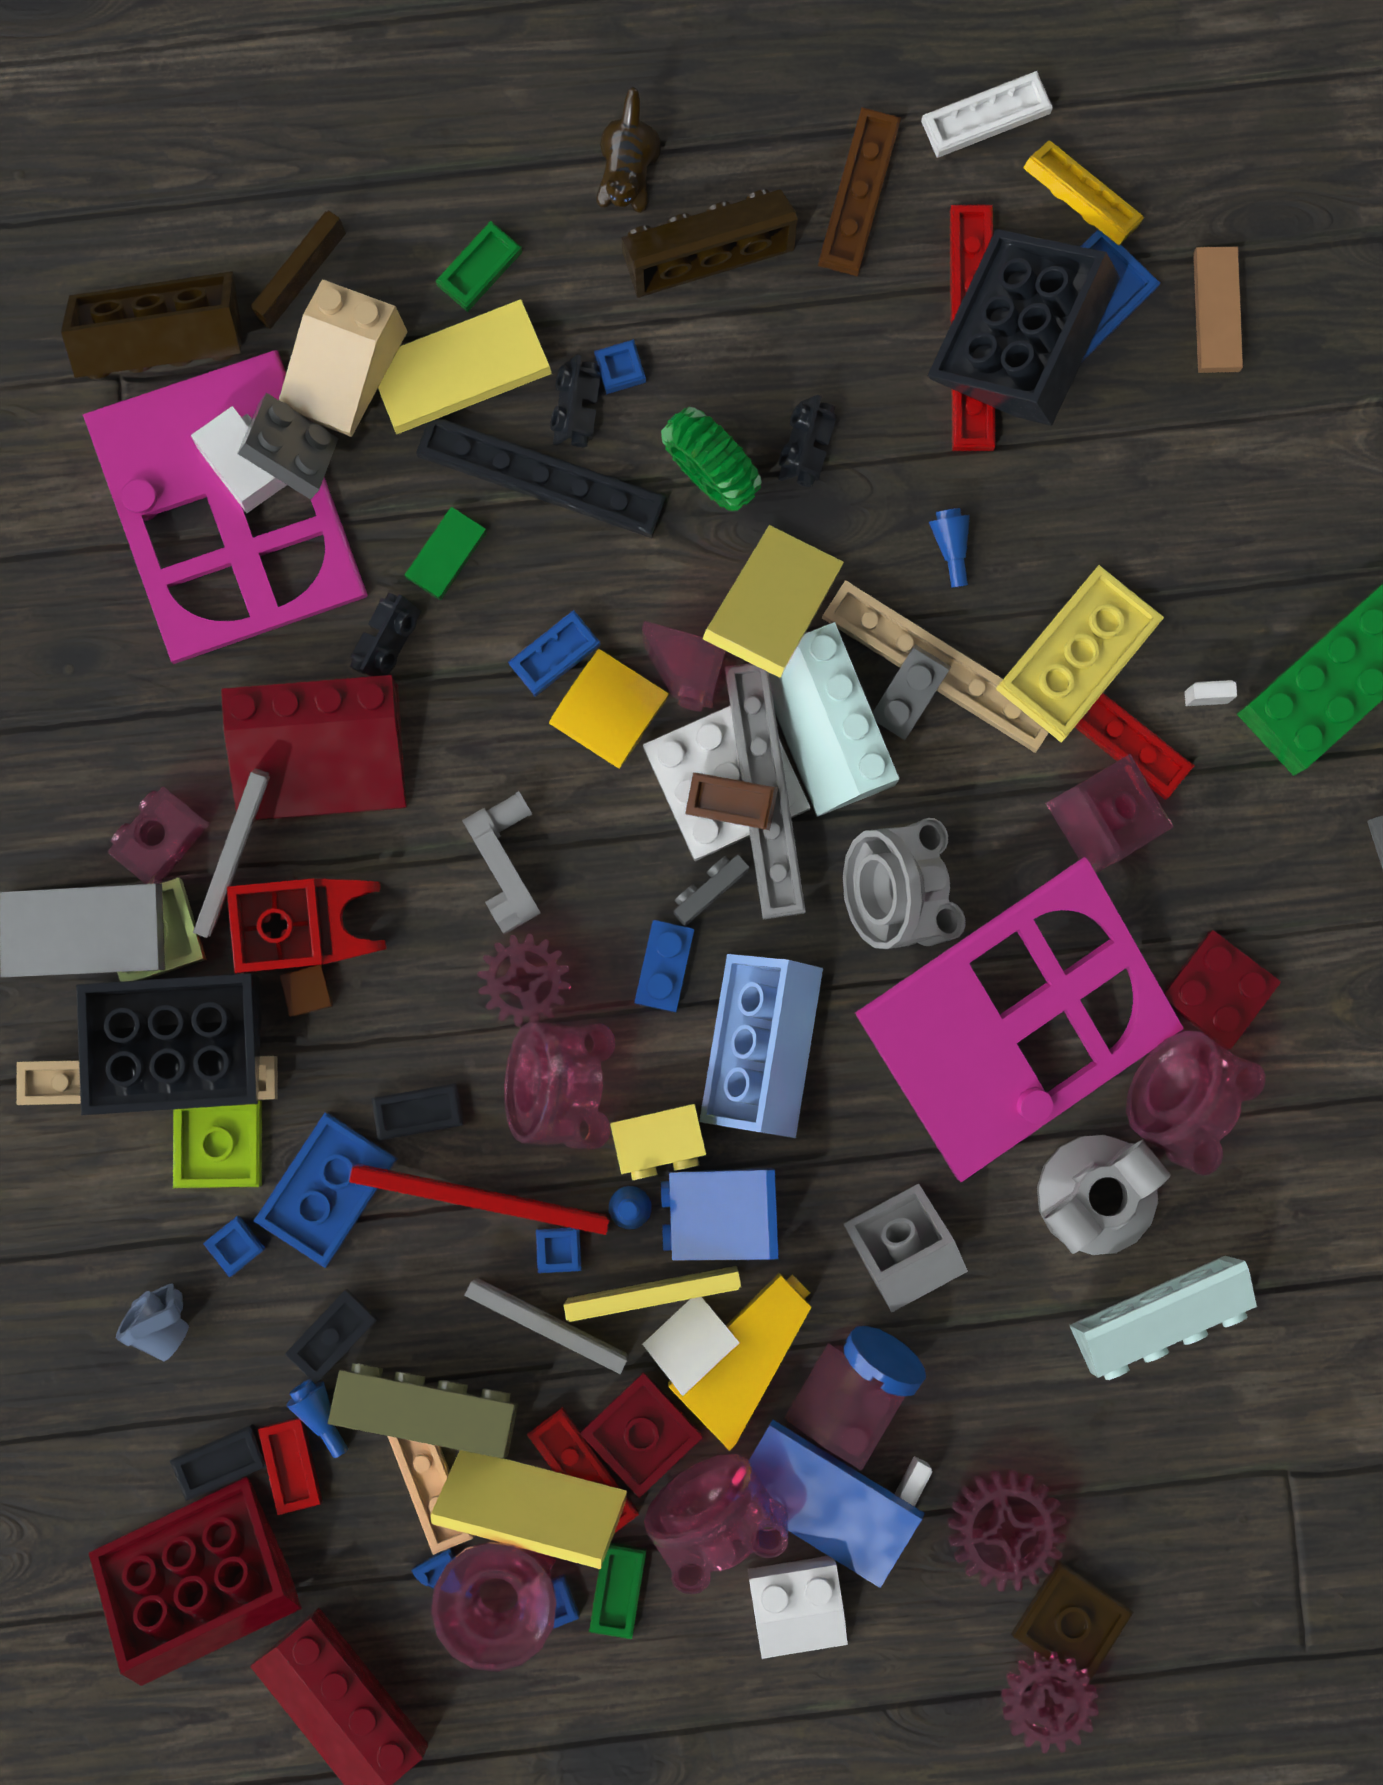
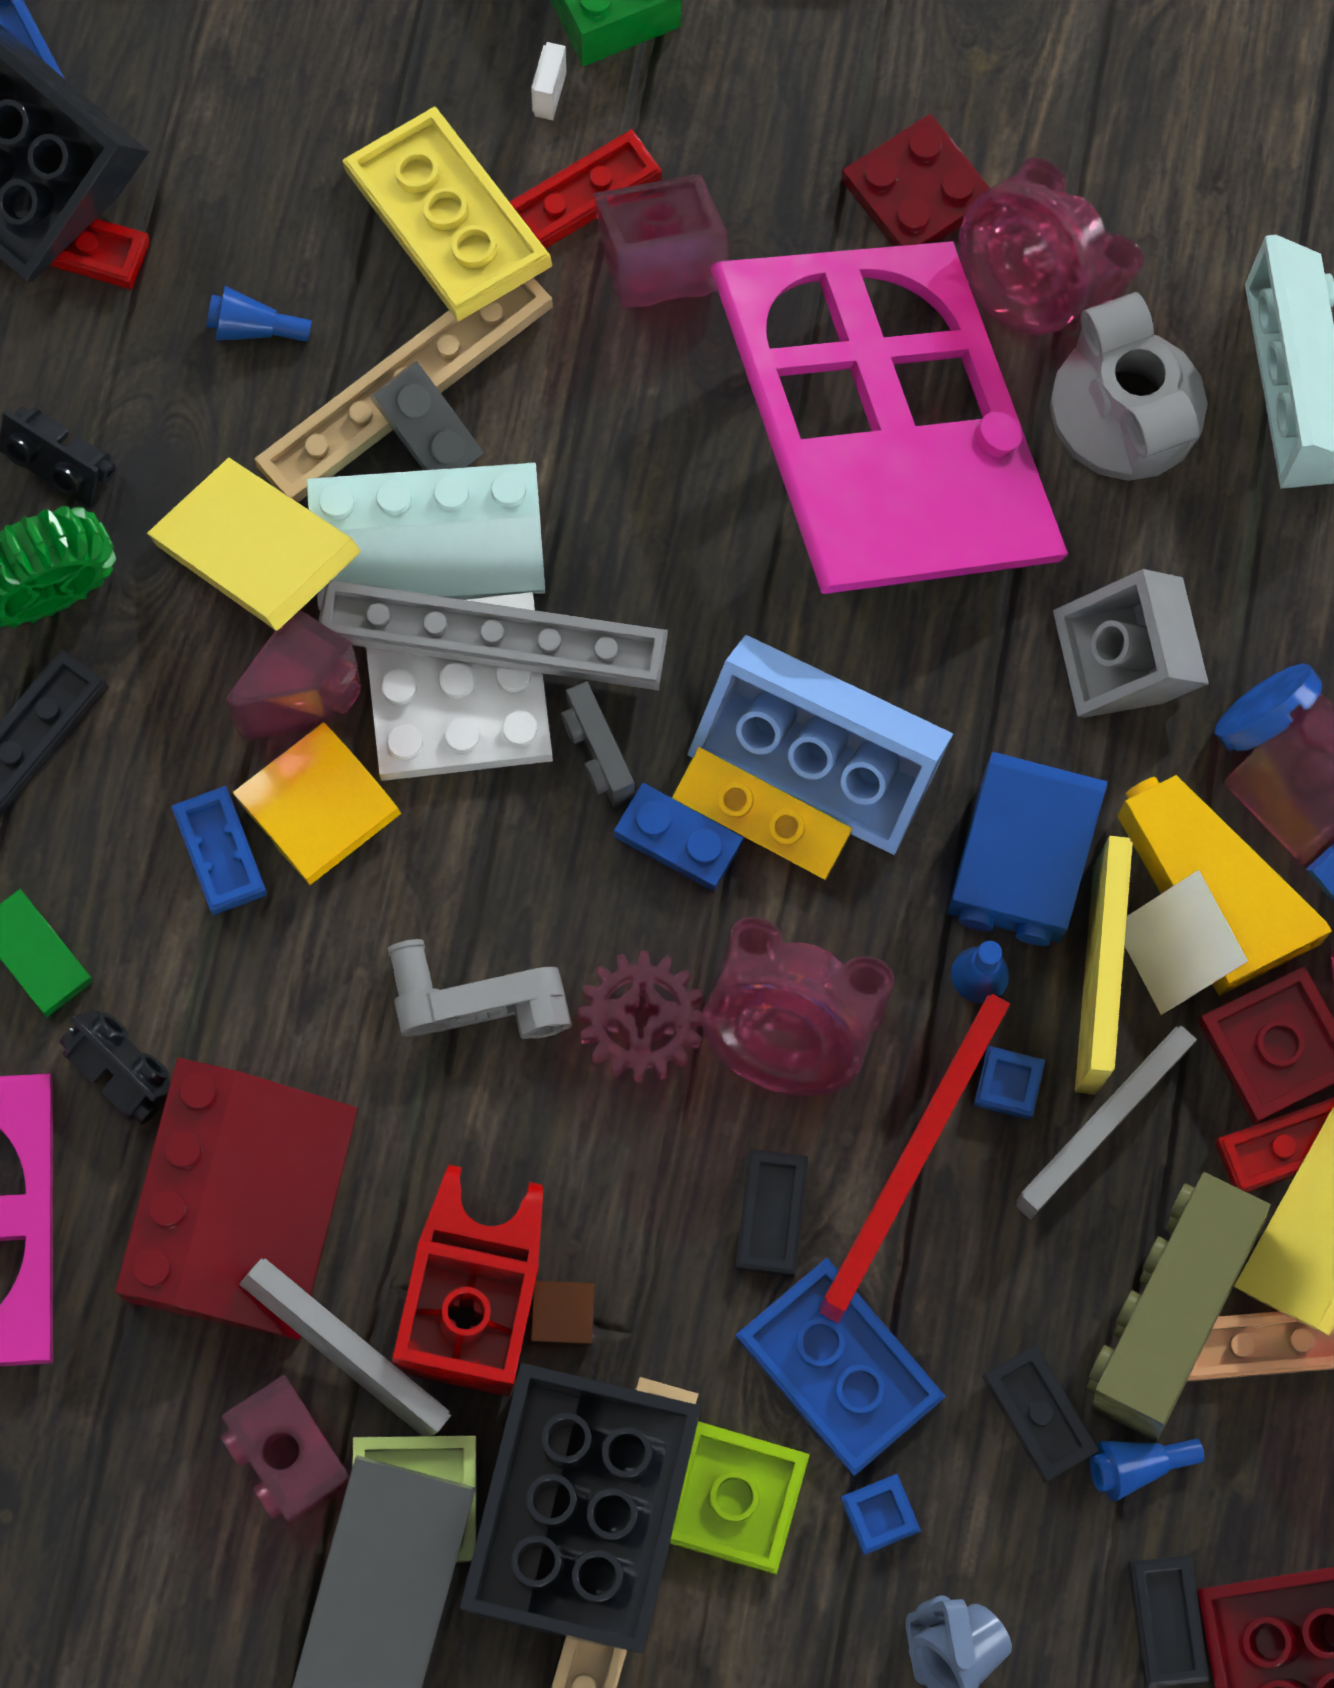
camera: 75 degrees left, 10 degrees down
red tile [258,1418,323,1515] -> none
light yellow brick [610,1104,706,1180] -> none
reddish brown tile [685,772,778,831] -> none
light grey piece [843,818,965,949] -> none
none -> yellow plate [672,747,853,880]

